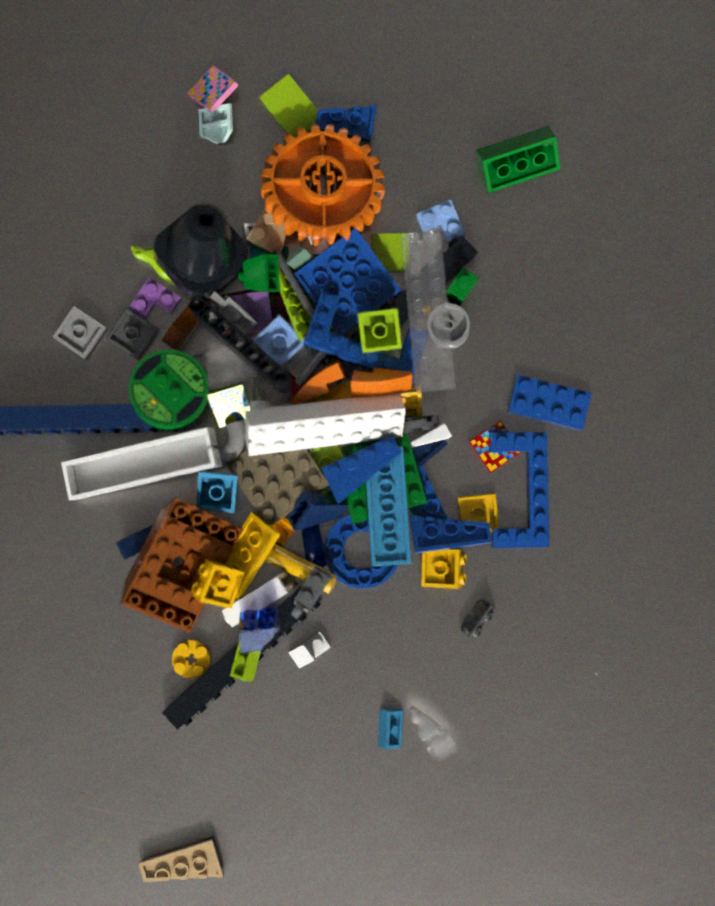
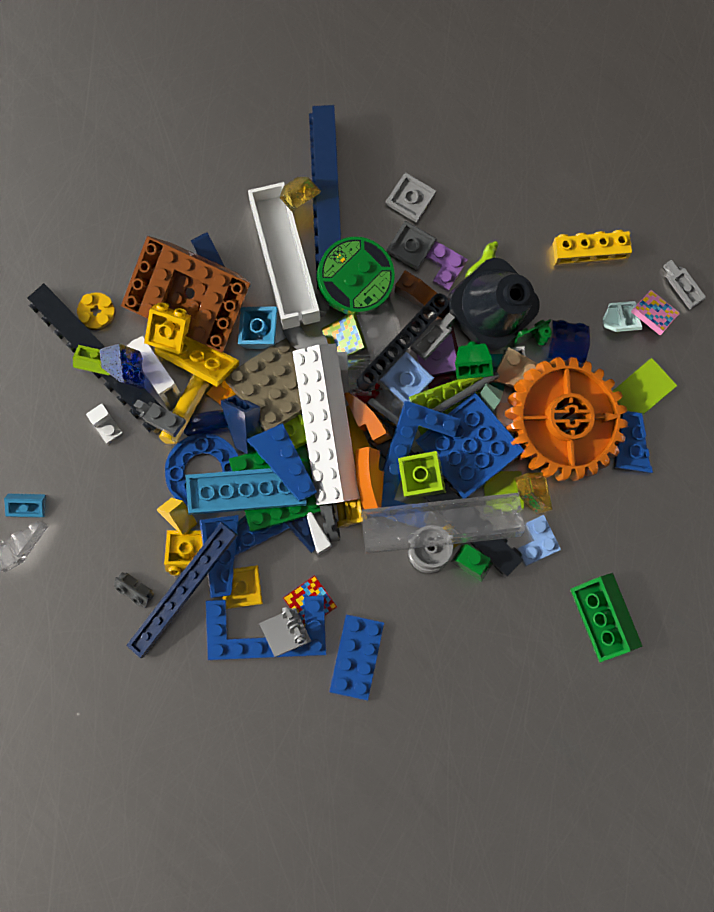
camera: 90 degrees right, 10 degrees down
none -> dark blue plate [126,522,238,658]
none -> yellow slope [157,498,197,536]
none -> light grey hinge [259,606,311,657]
none -> clear yellow slope [280,177,321,211]
none -> green hinge [513,319,552,348]
none -> clear yellow slope [515,472,553,514]
none -> clear blue slope [548,320,590,363]
none -> yellow brick [553,230,632,265]
none -> light grey hinge [663,260,706,310]

